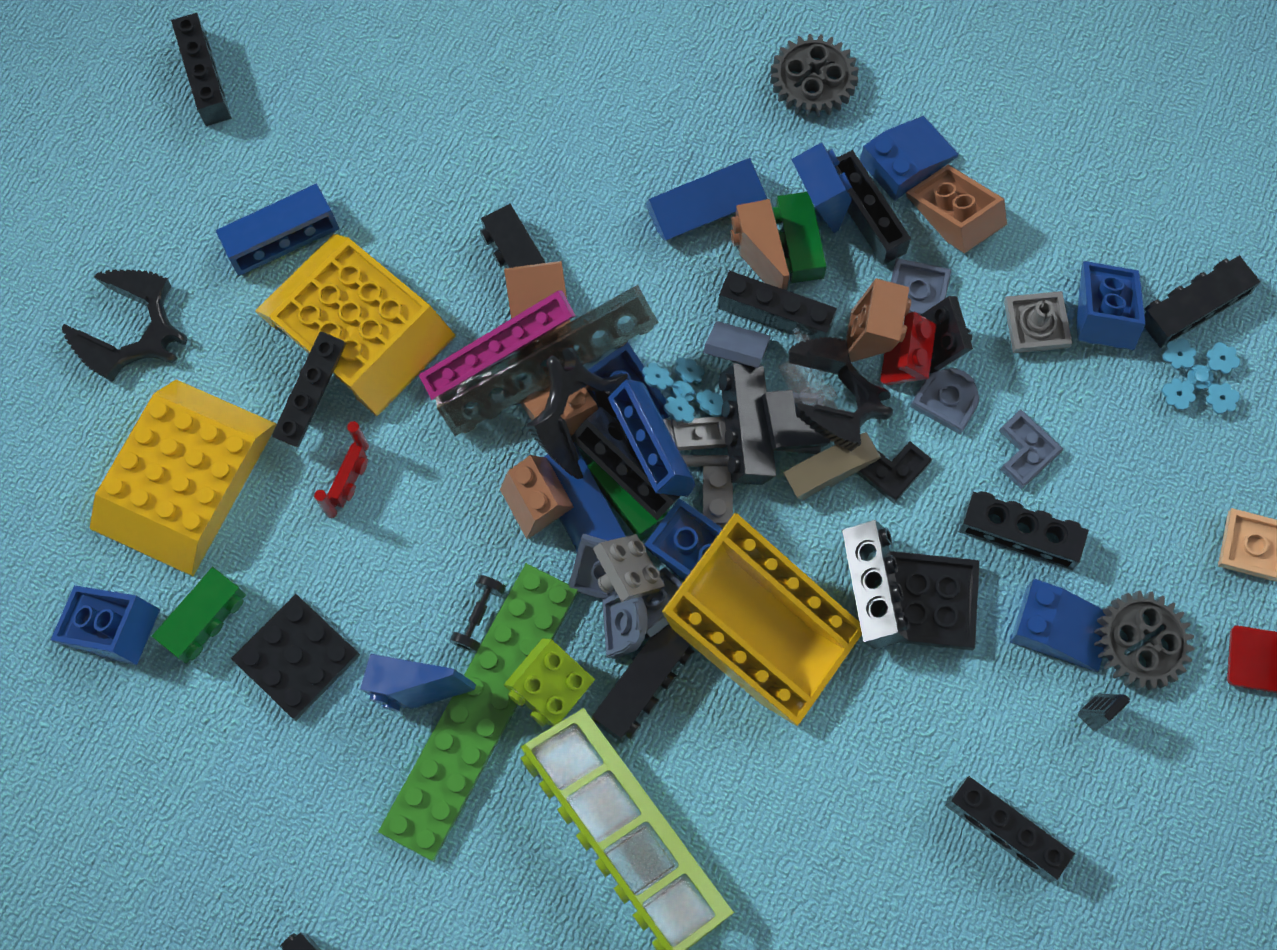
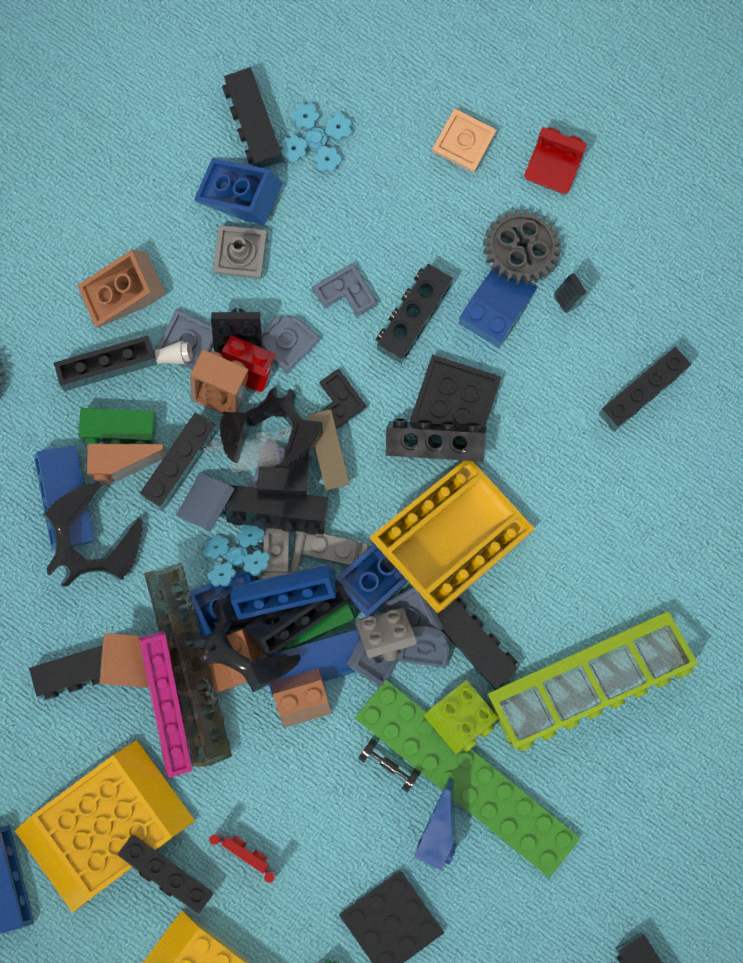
camera: 80 degrees left, 10 degrees up
blue slope [791,142,852,233] -> none
blue slope [860,116,959,201] -> none
none -> black piece [42,483,143,587]
none -> white cone [155,341,193,365]

